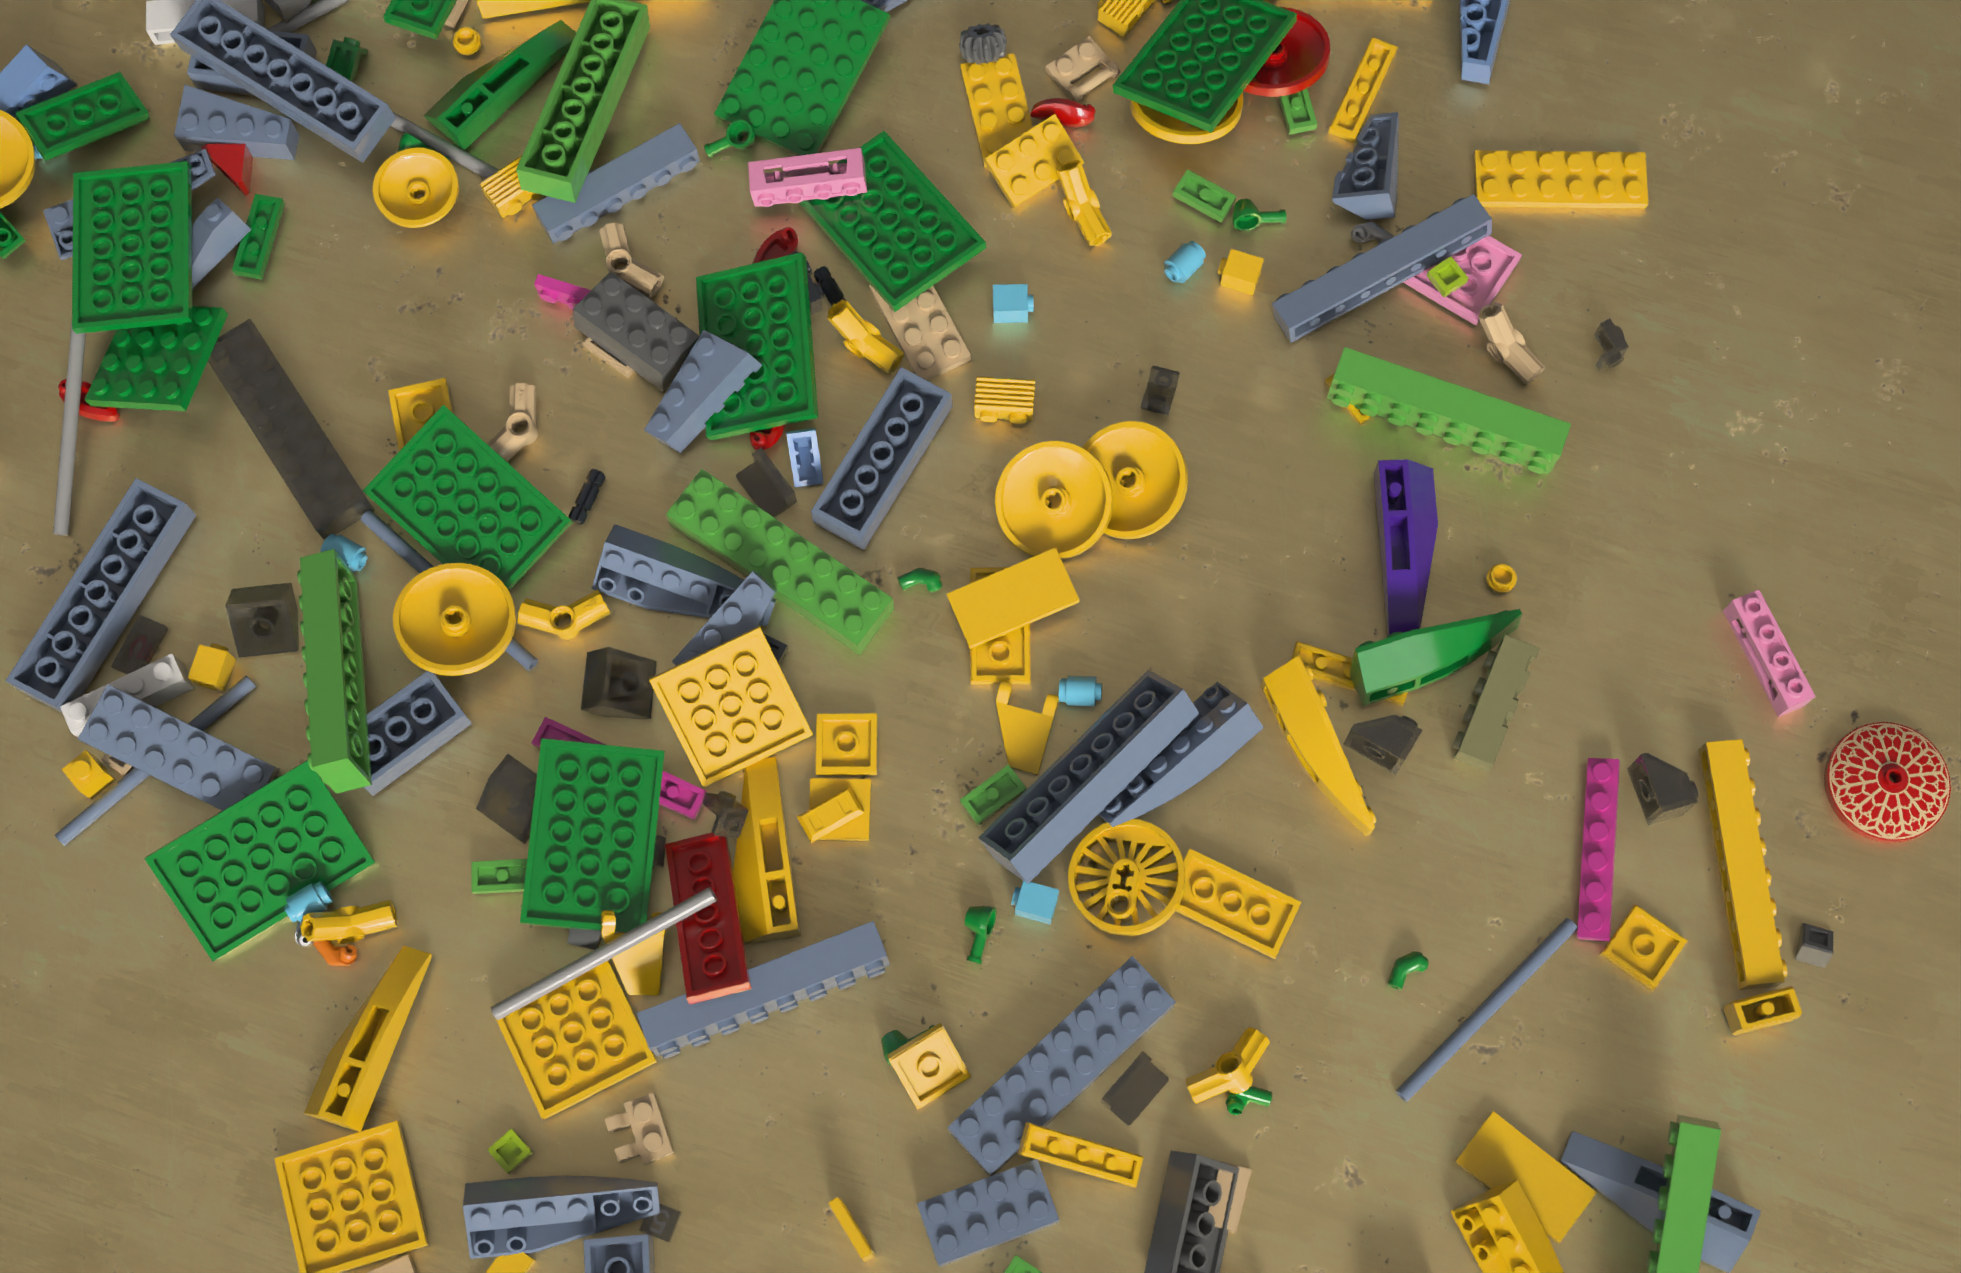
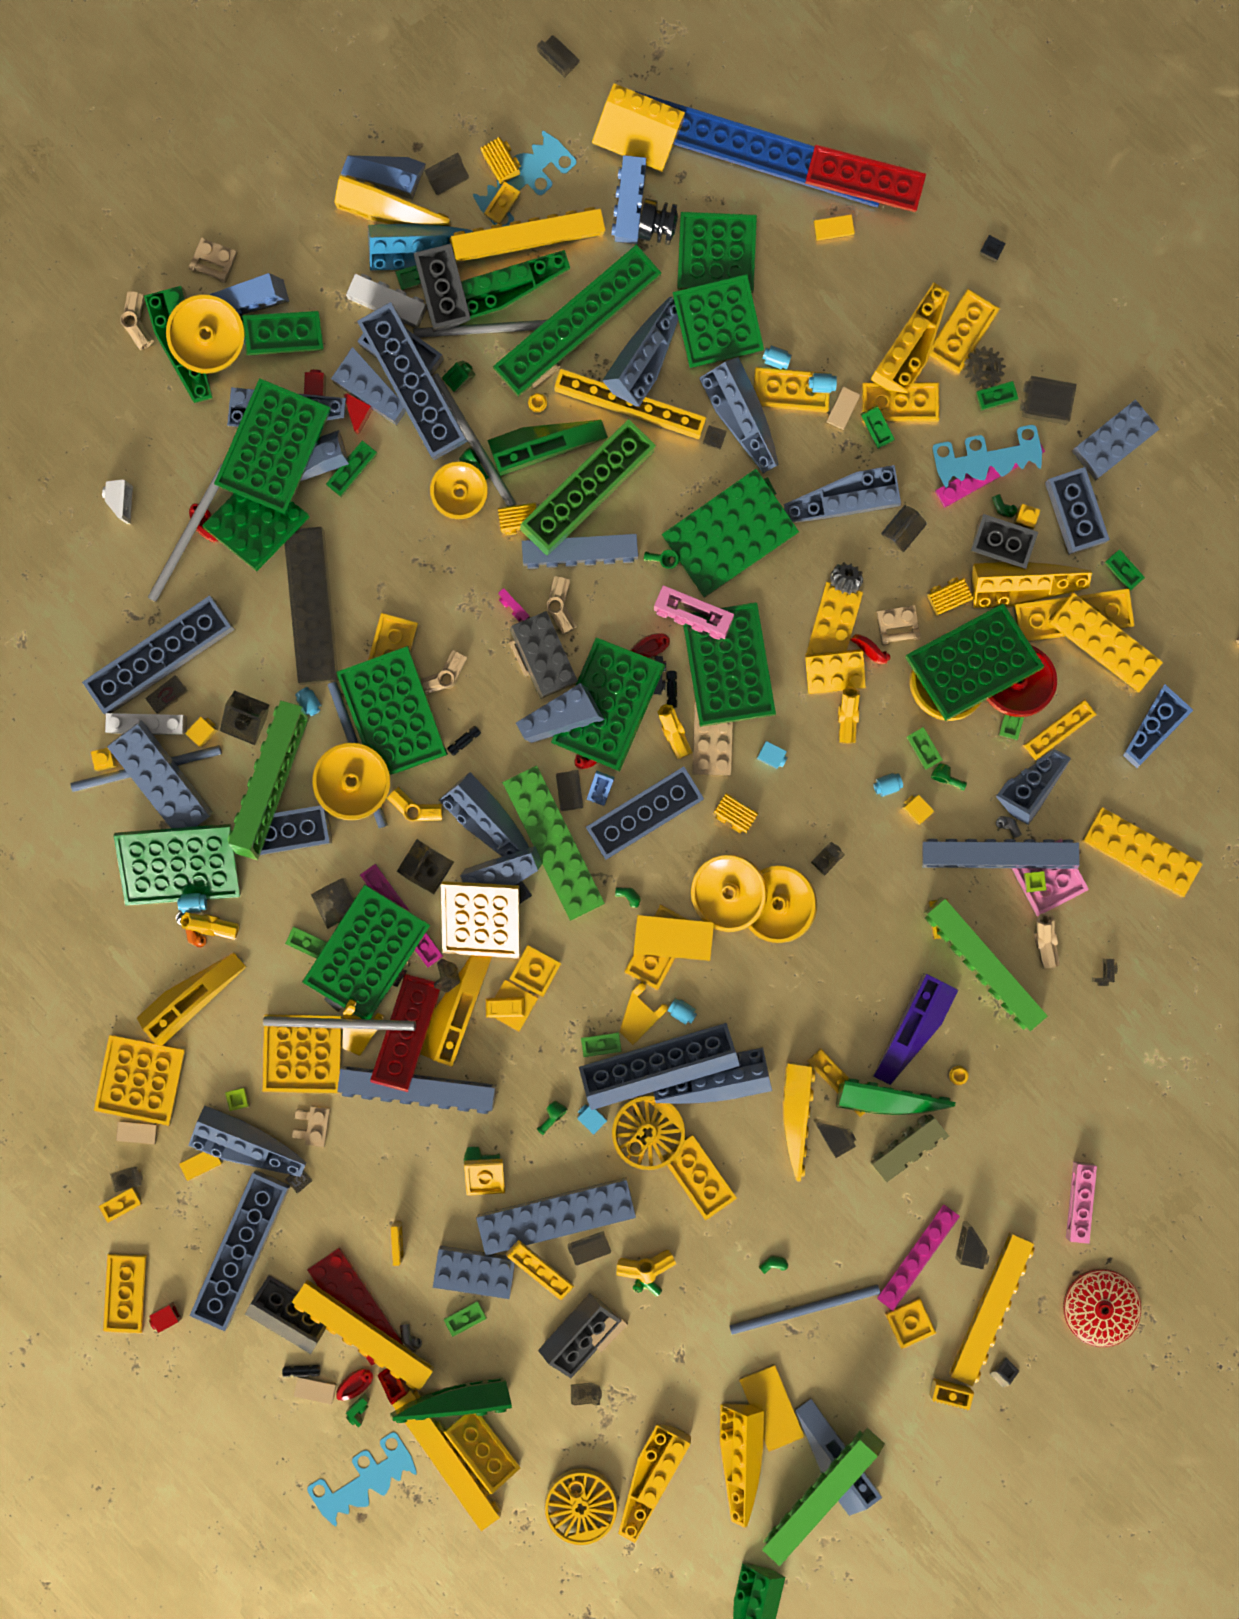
camera: 30 degrees right, 15 degrees up
none -> red brick [304,369,326,396]

